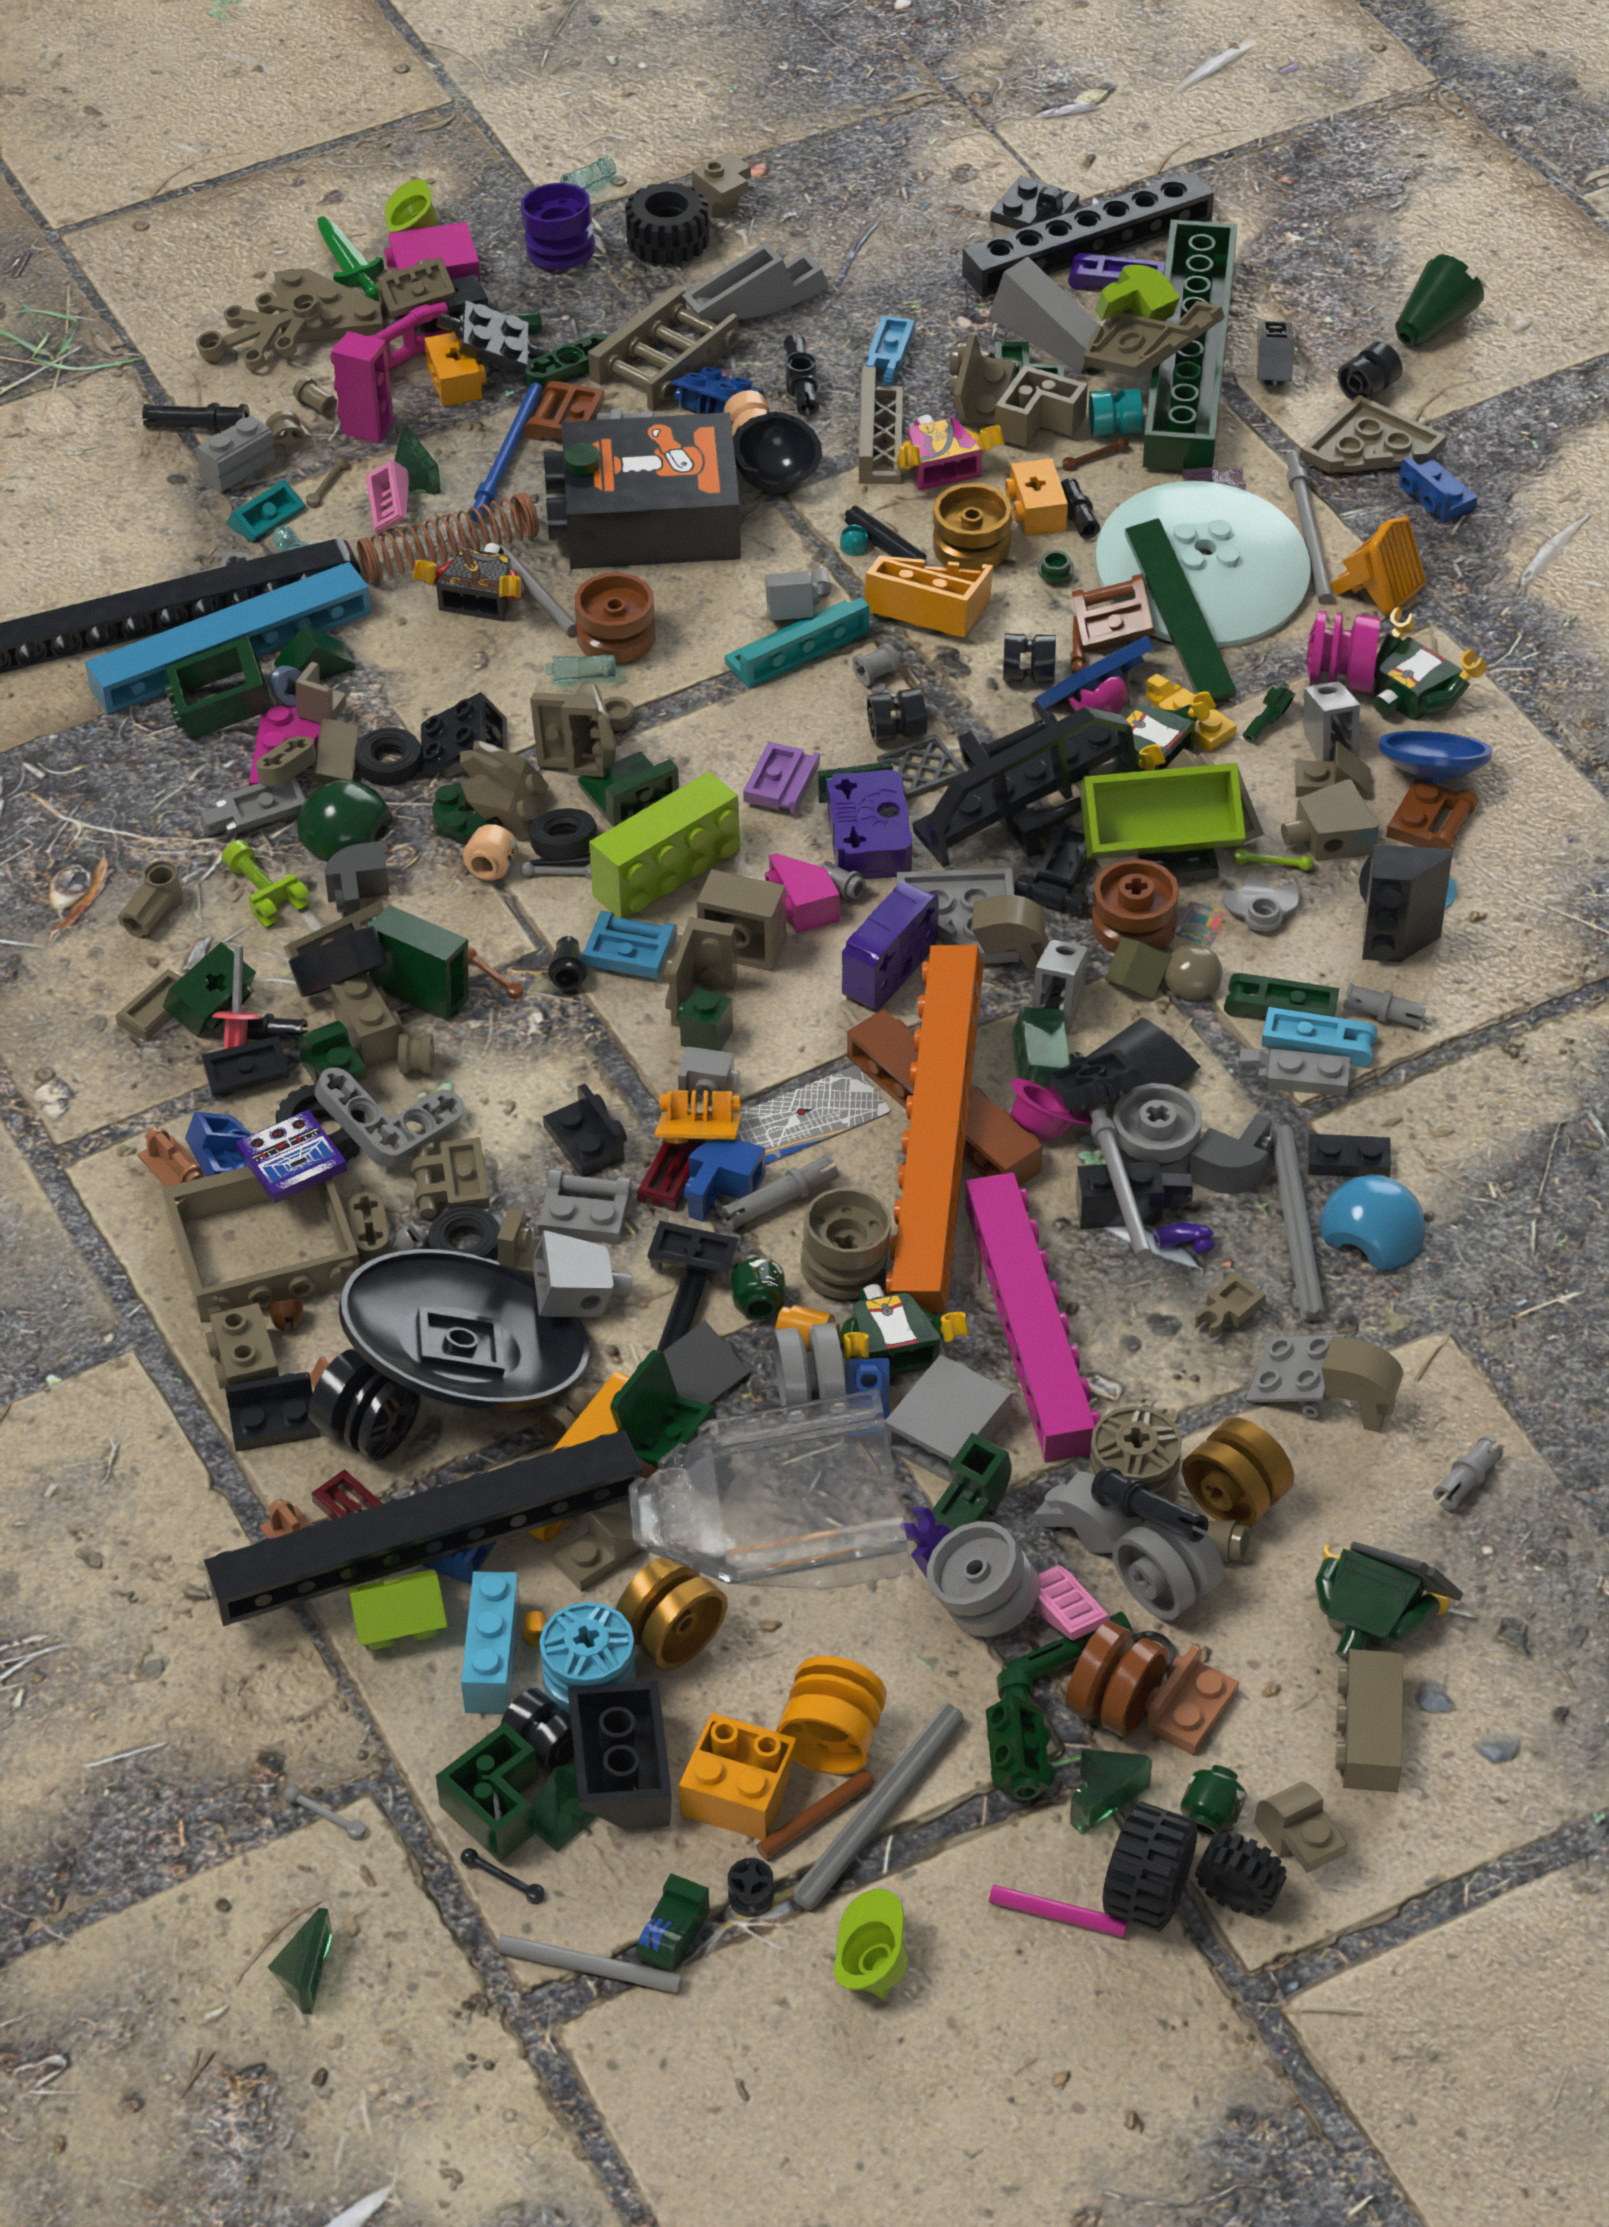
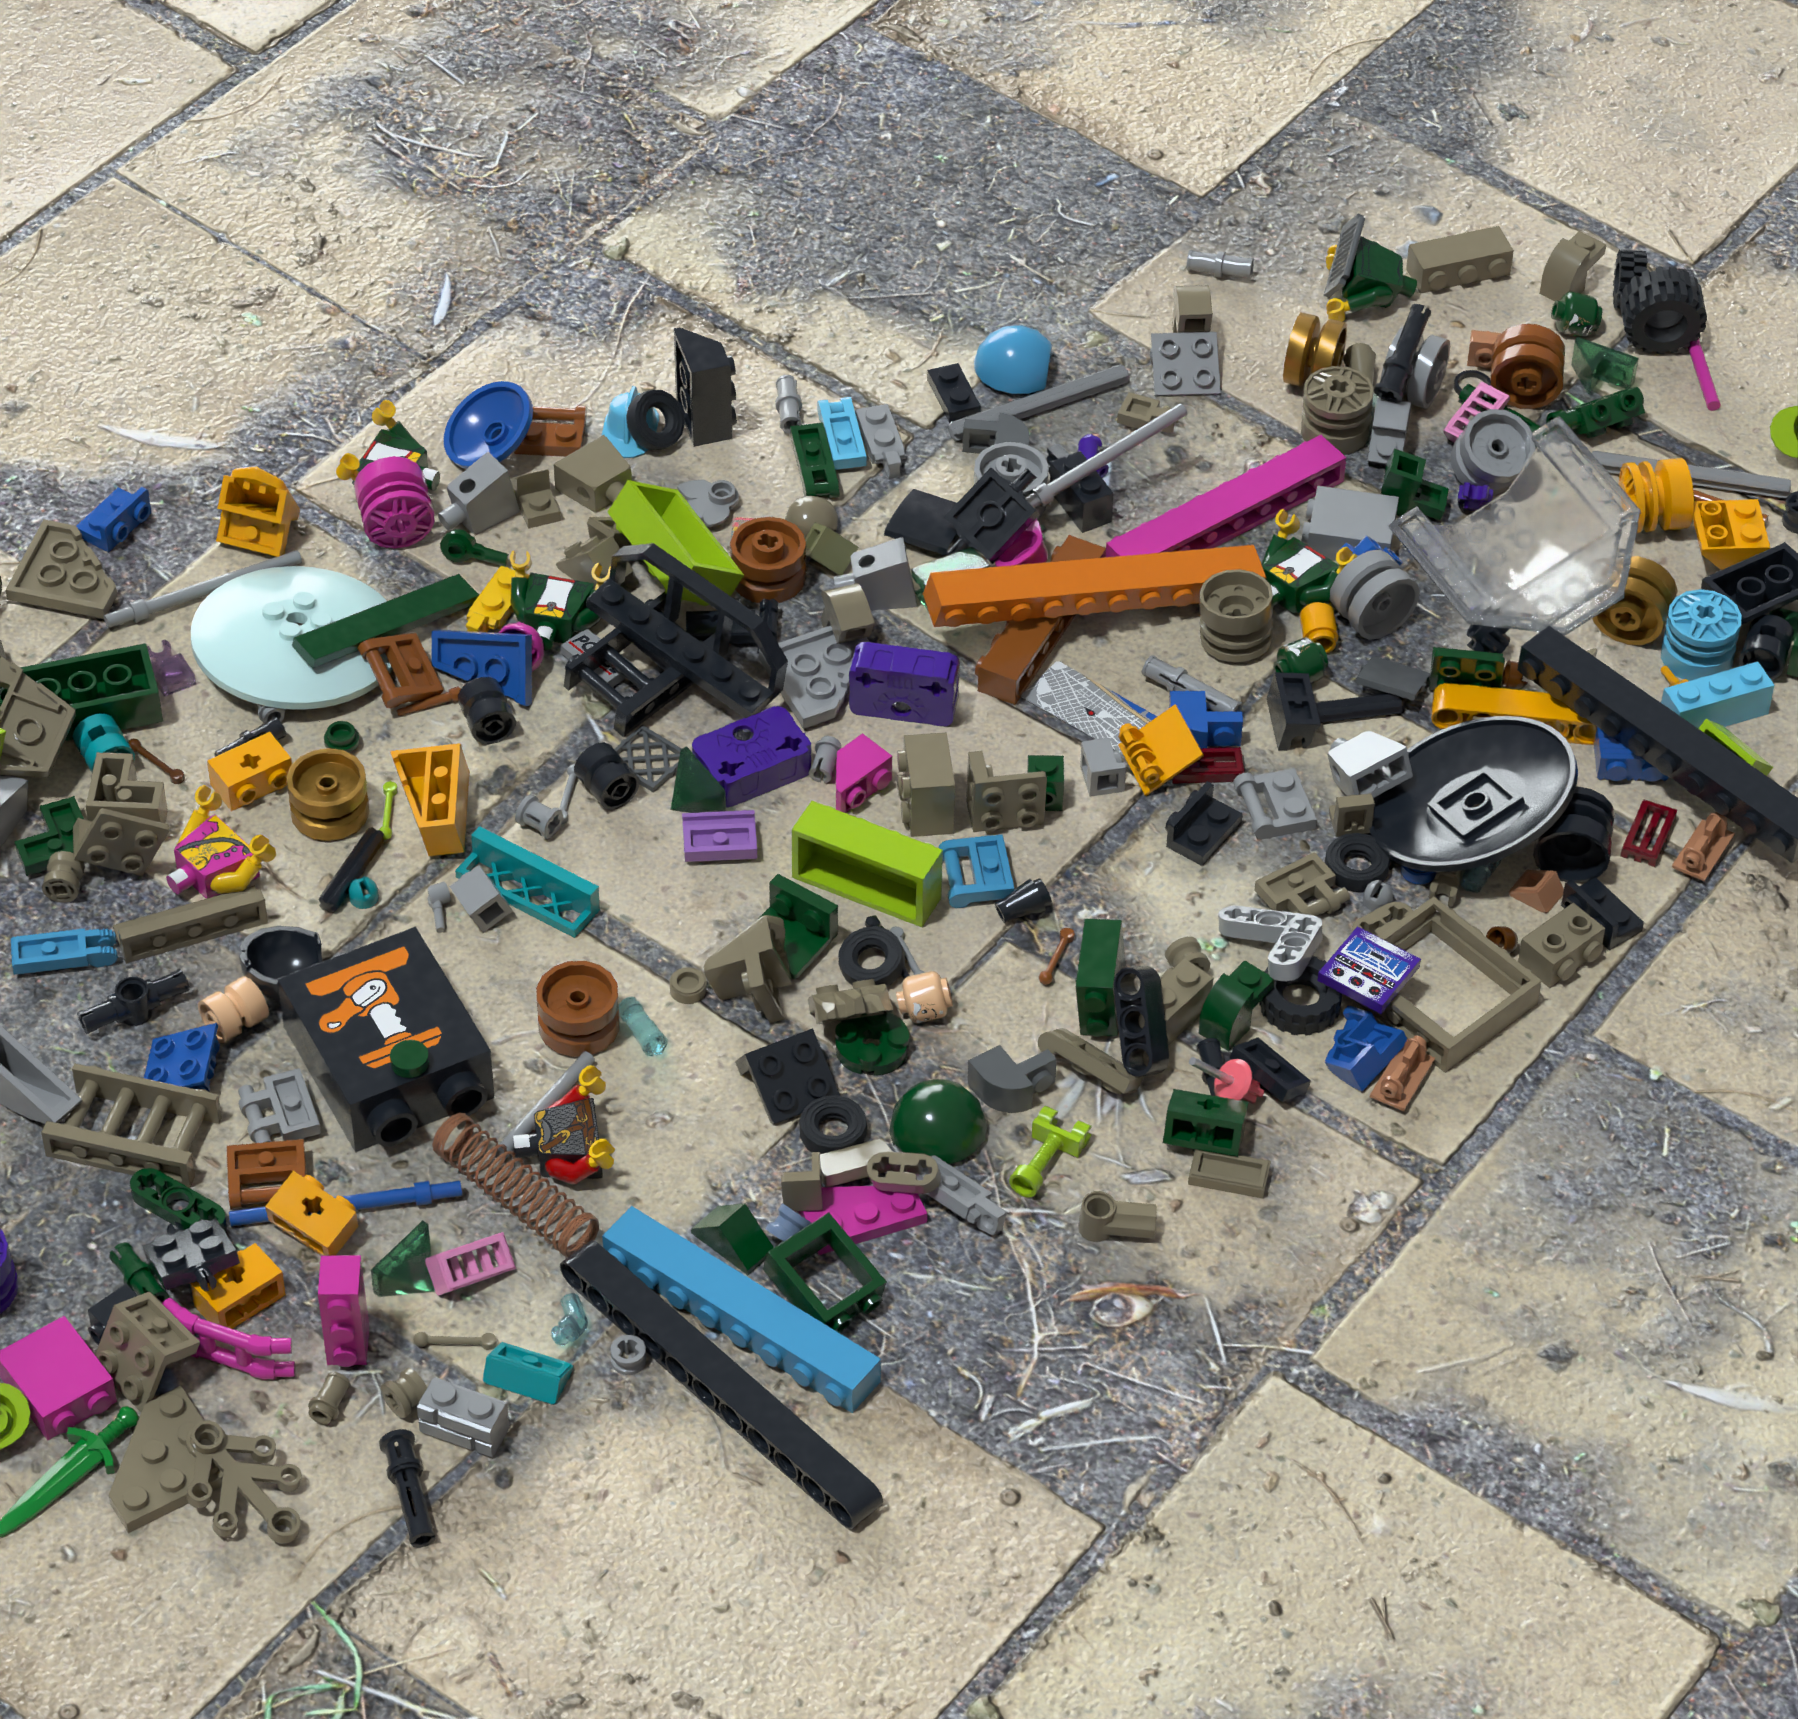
camera: 115 degrees left, 0 degrees up
none -> light orange brick [265,1171,359,1256]

